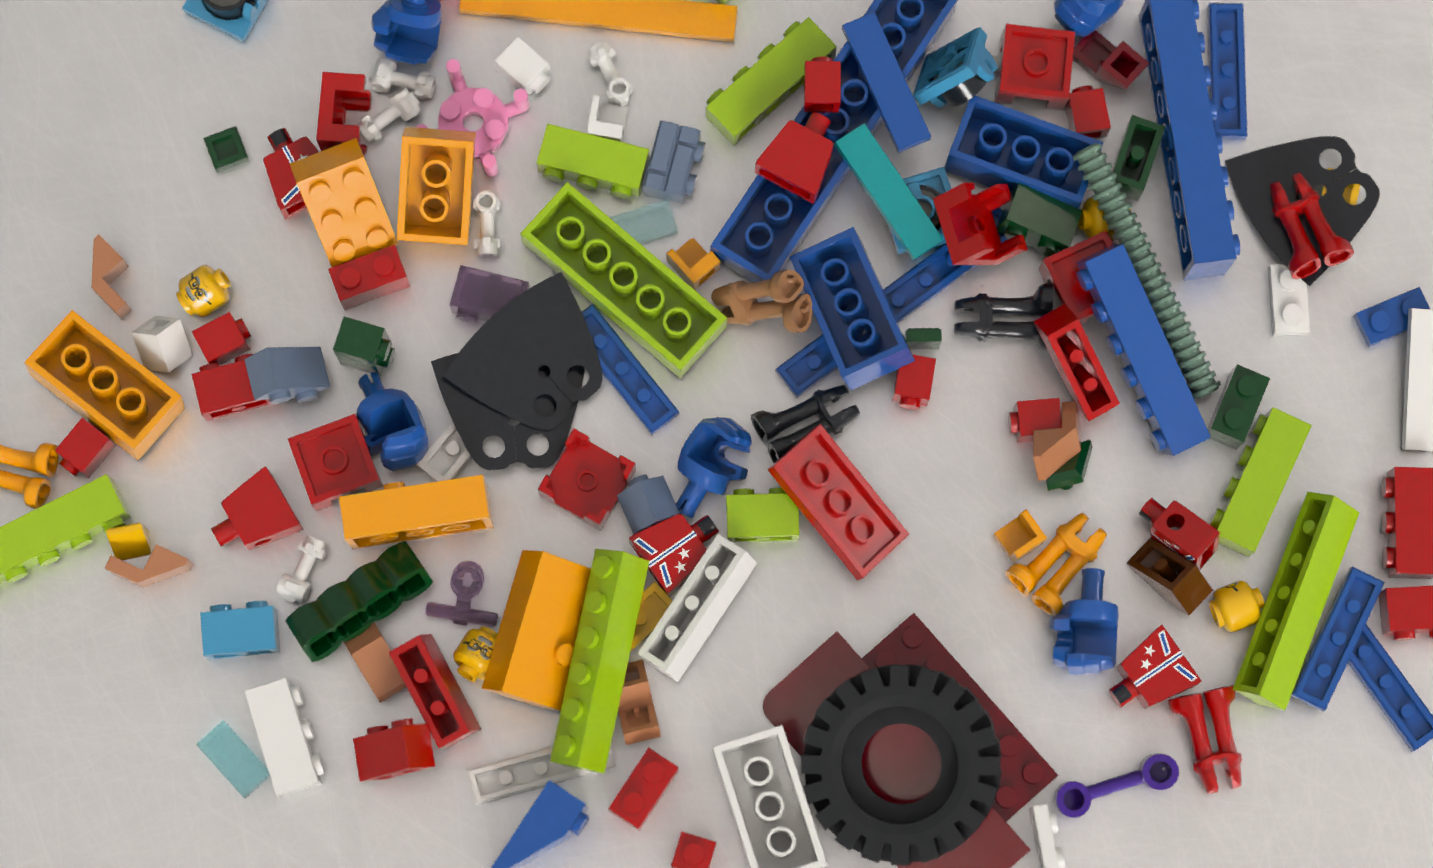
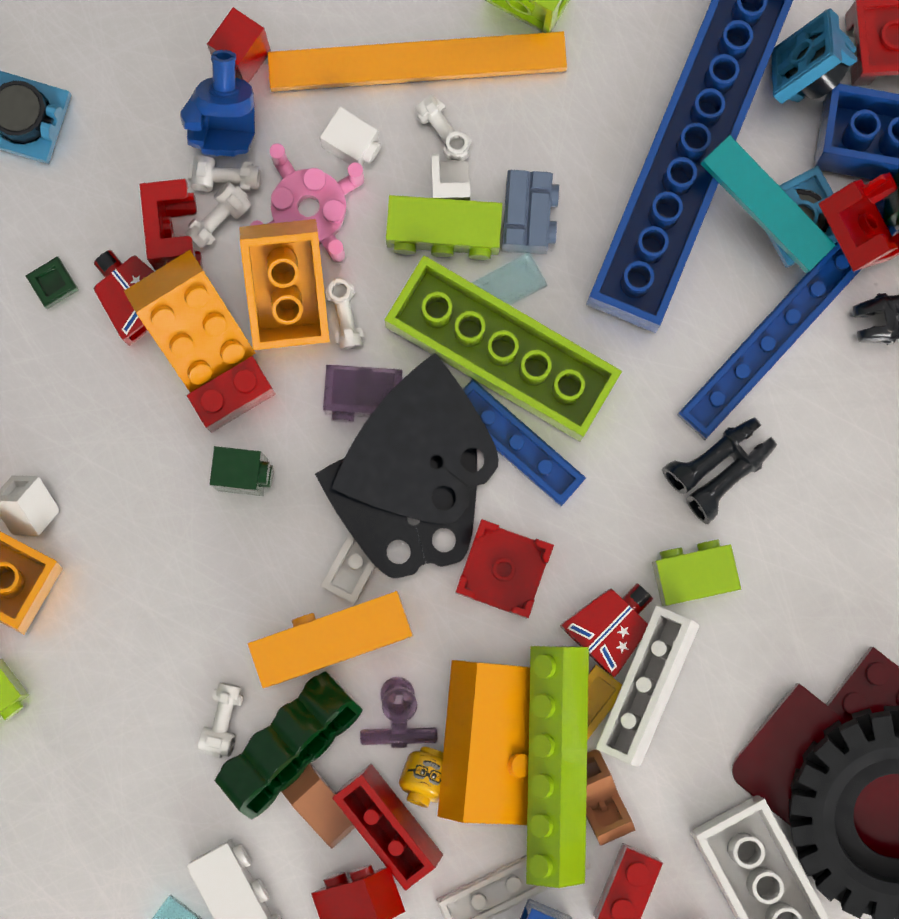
camera: 10 degrees left, 5 degrees up
nougat slope [105,544,194,588] -> none
yellow slope [106,523,151,560] -> none
yellow head [176,265,231,317] -> none
red brick [191,354,271,421] -> none
red brick [192,312,252,365] -> none
dark azure brick [200,601,281,660] -> none
red torso [211,466,304,550] -> none
sand blue brick [244,347,330,404] -> none
red panel [288,414,383,511] -> none
blue piece [356,372,428,472] -> none
sand blue brick [617,474,680,534] -> none
light orange panel [666,238,721,290] -> none
blue piece [675,417,752,518] -> none
lime brick [706,17,837,146] -> none
medium nougat piece [711,269,812,333] -> none
red torso [755,112,834,204] -> none
plate [767,424,909,580] -> none
blue brick [790,227,915,391] -> none
red brick [804,57,841,113] -> none
blue tile [842,12,931,153] -> none
red brick [892,354,936,410] -> none
dark green tile [904,328,942,349] -> none

